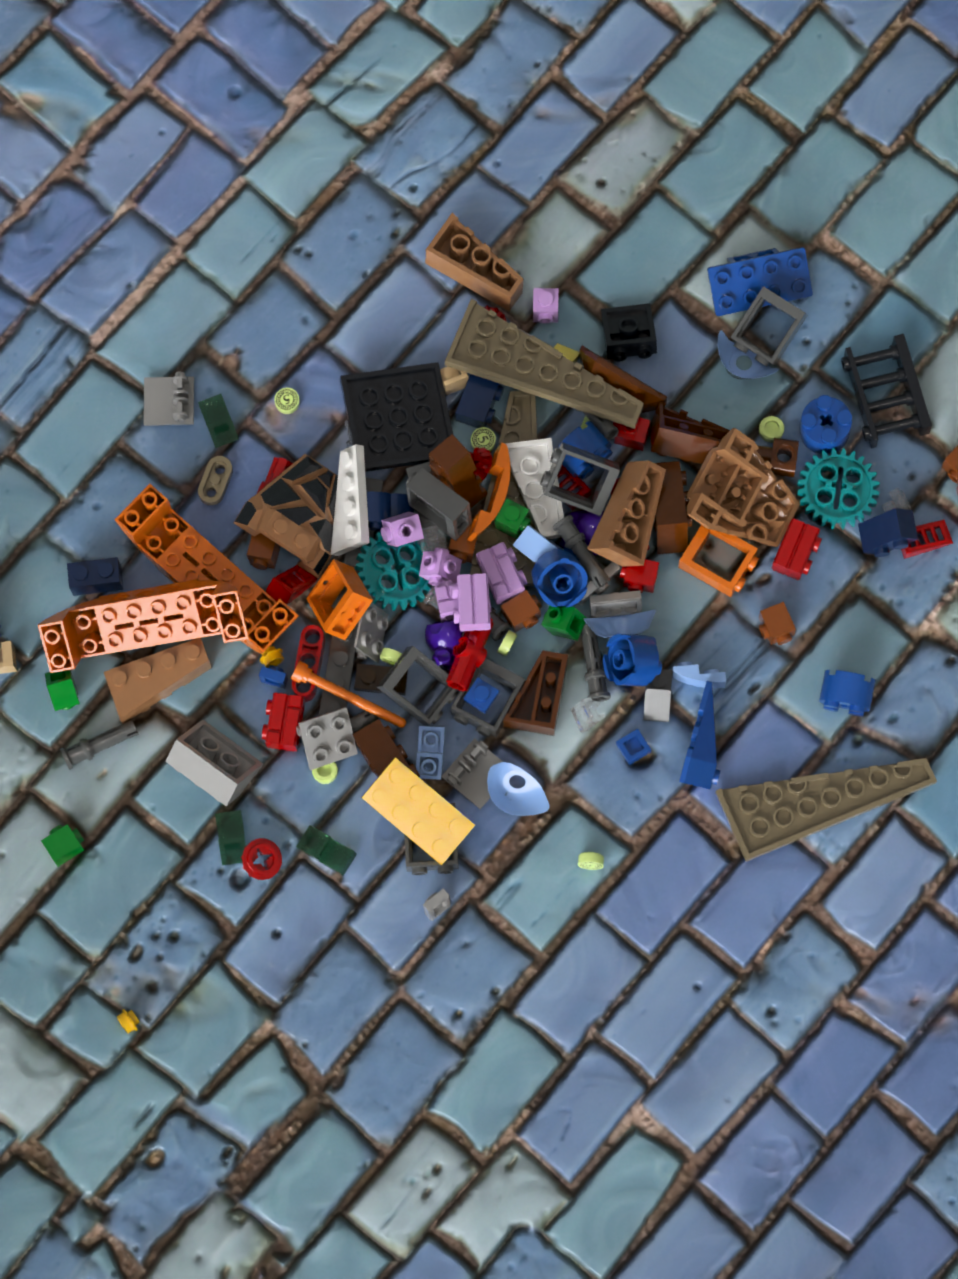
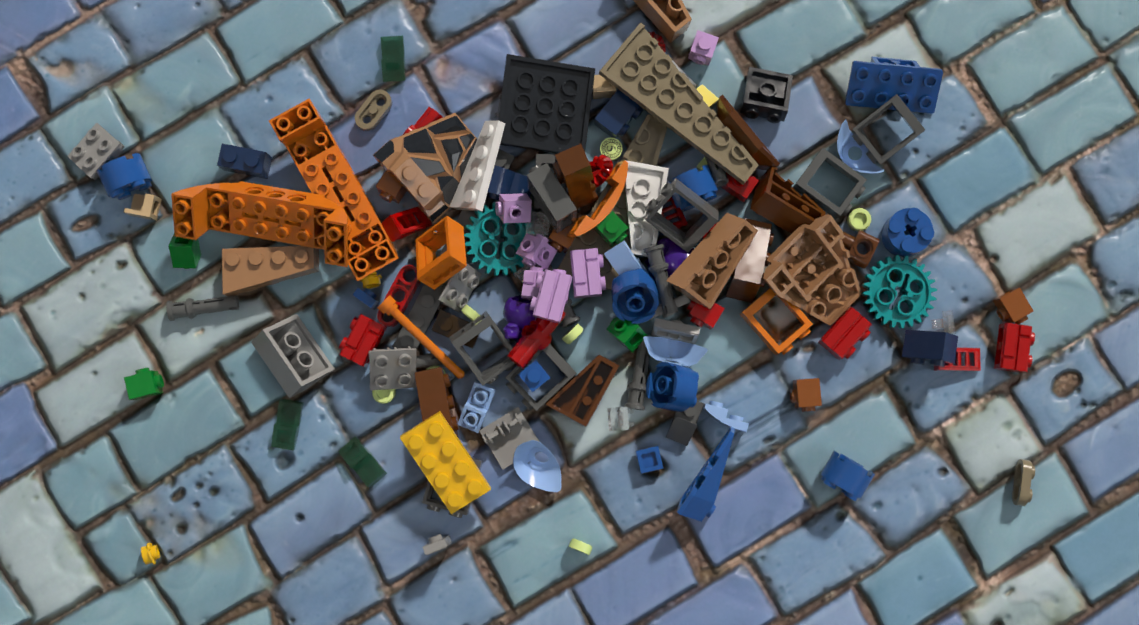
camera: 15 degrees right, 10 degrees up
light grey hinge [144,372,194,426] -> none
red gear [241,838,282,880] -> none
yellowish green tile [274,388,300,414] -> none
dark orange brick [501,590,542,633] -> none
dark tan wing [715,758,937,862] -> none
black fence [841,334,932,448] -> none
none -> dark grey window [793,148,867,219]

